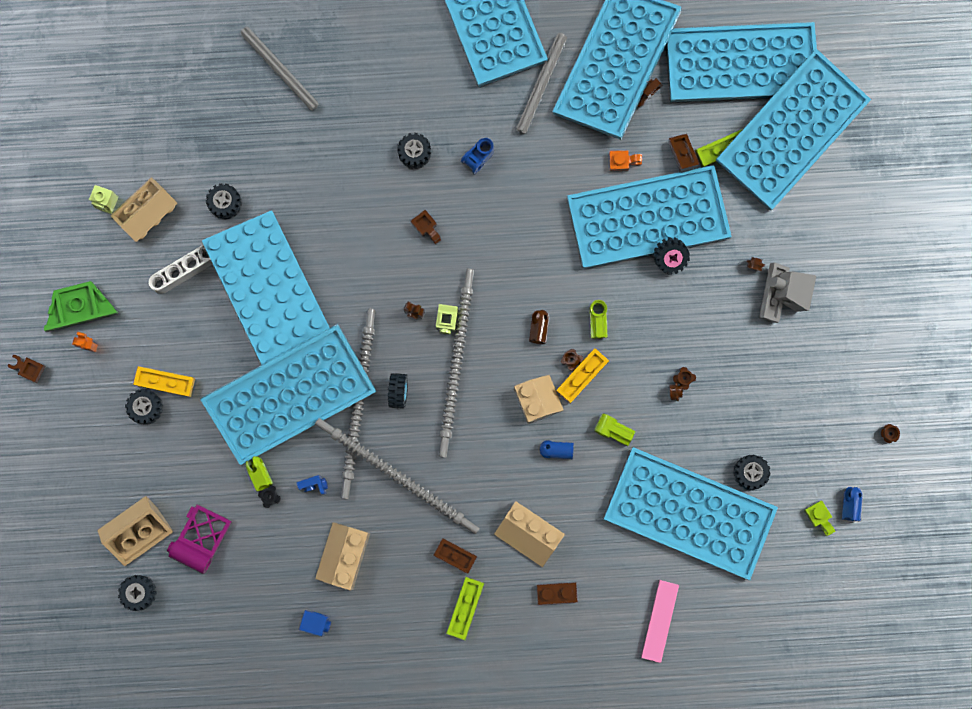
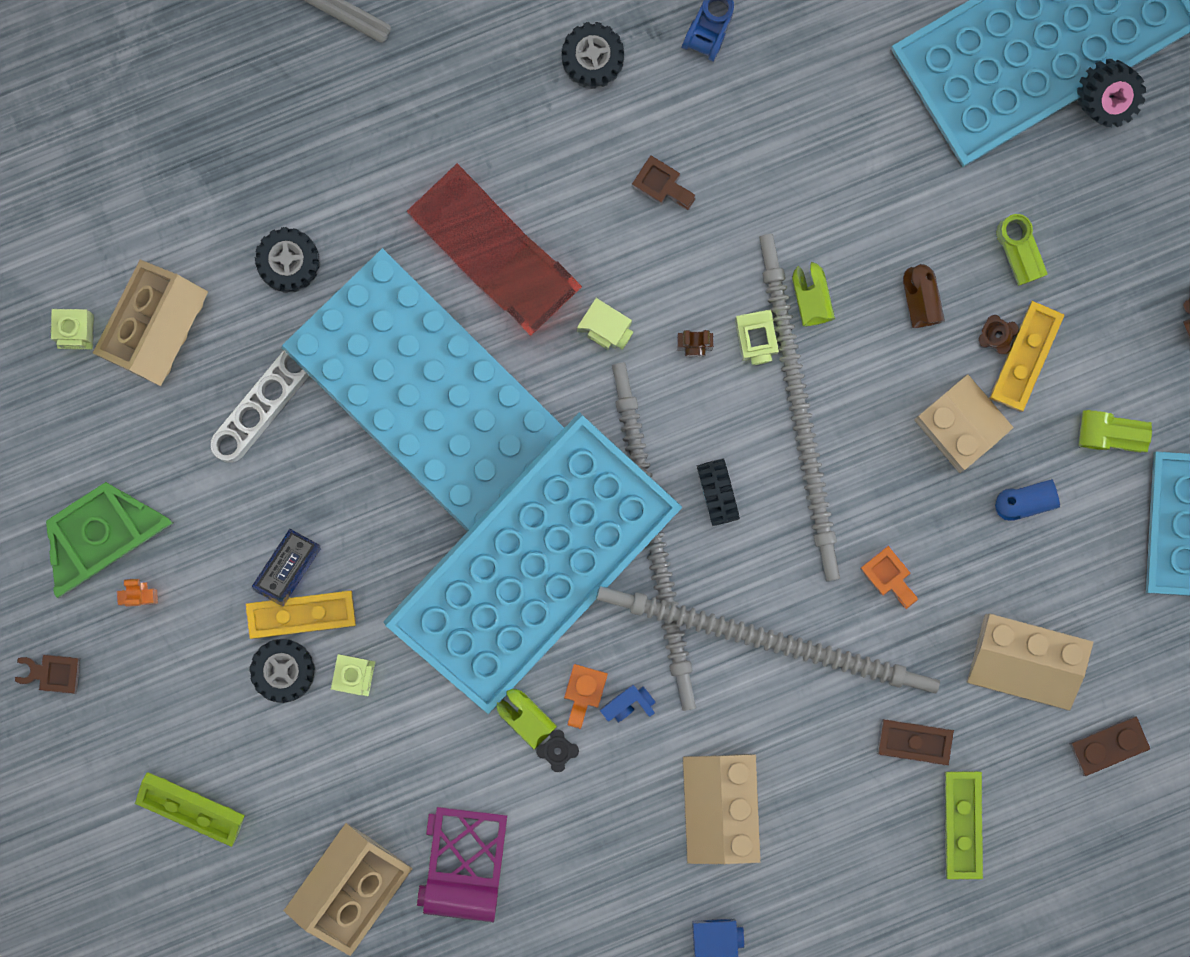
camera: 25 degrees left, 5 degrees up
none -> lime plate [135,772,245,847]
none -> tile [252,529,321,607]
none -> yellowish green window [331,654,376,696]
none -> clear red windscreen [406,163,582,336]
none -> orange plate [564,664,608,729]
none -> yellowish green window [577,298,634,350]
none -> lime piece [792,262,835,327]
none -> orange plate [860,546,918,609]

